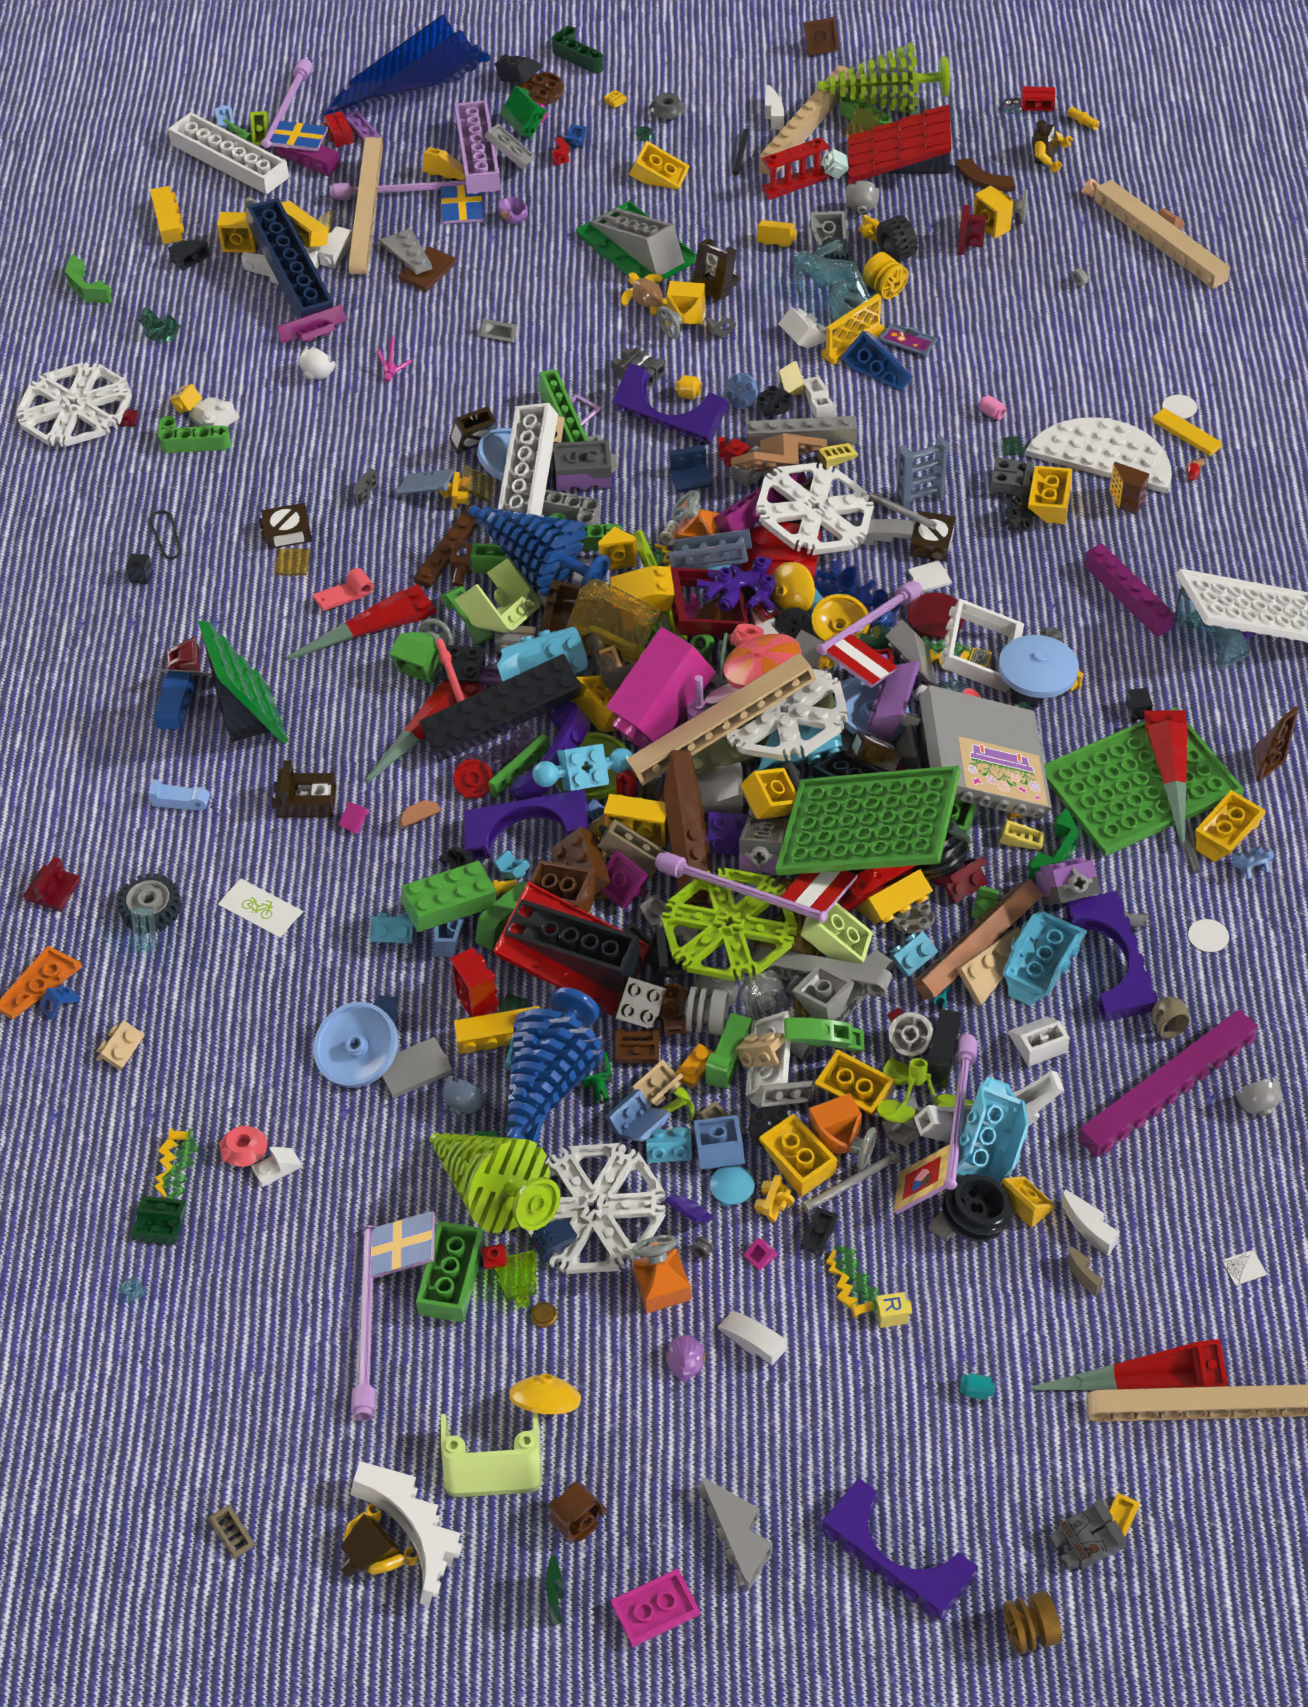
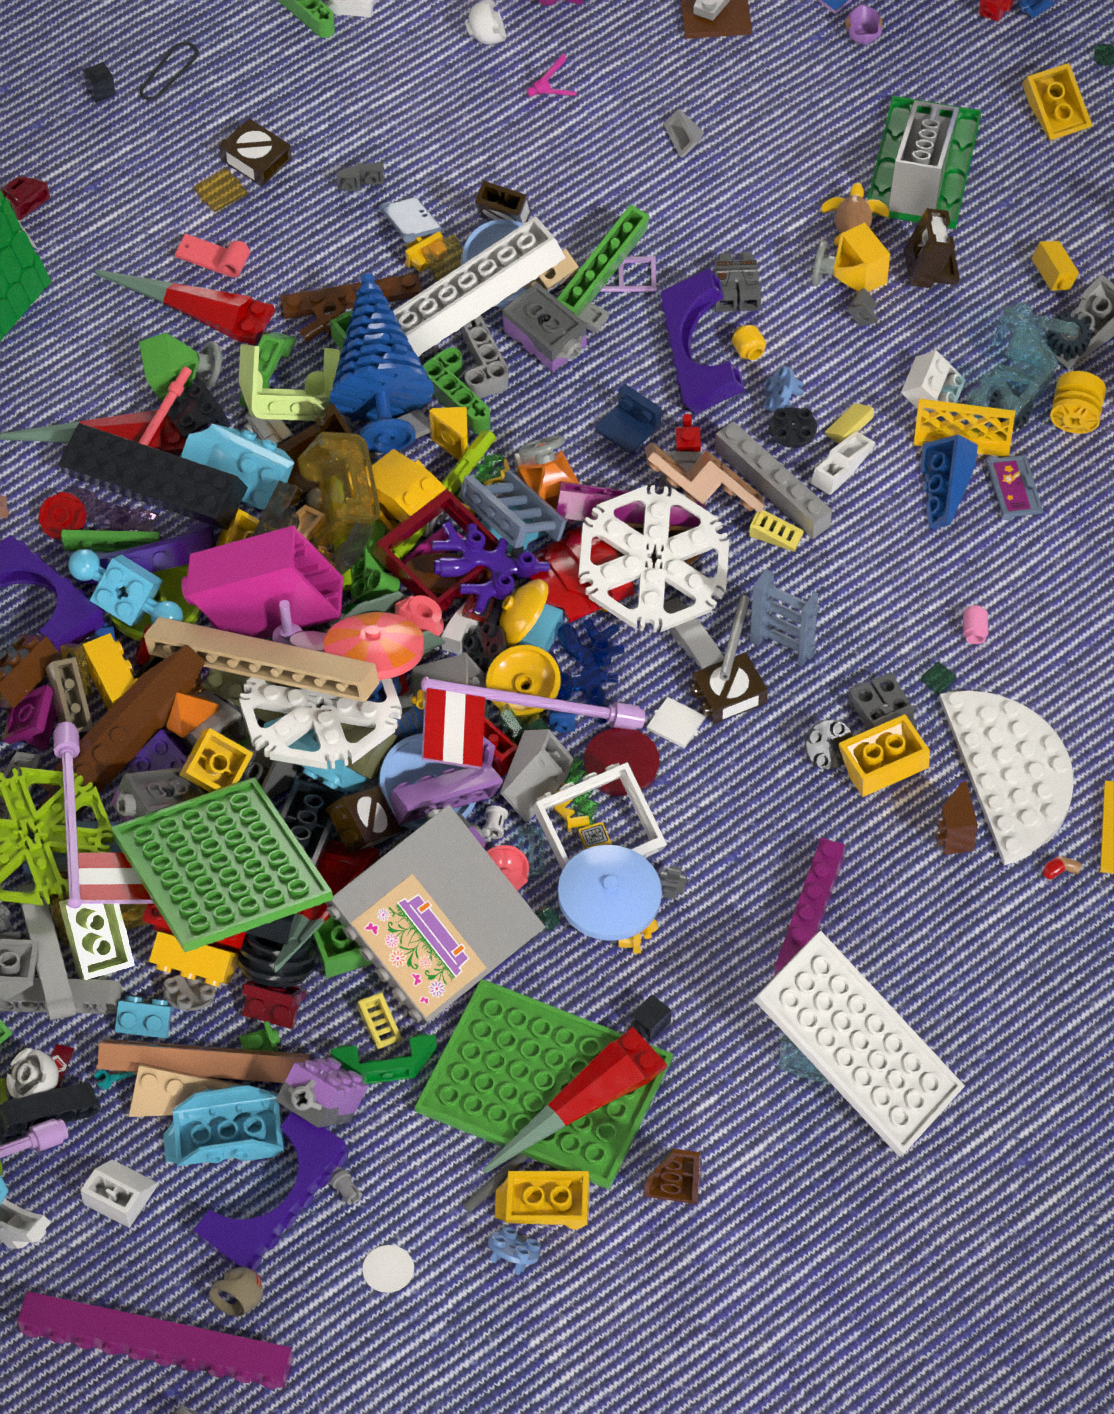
camera: 50 degrees right, 5 degrees up
none -> orange slope [167,692,220,737]

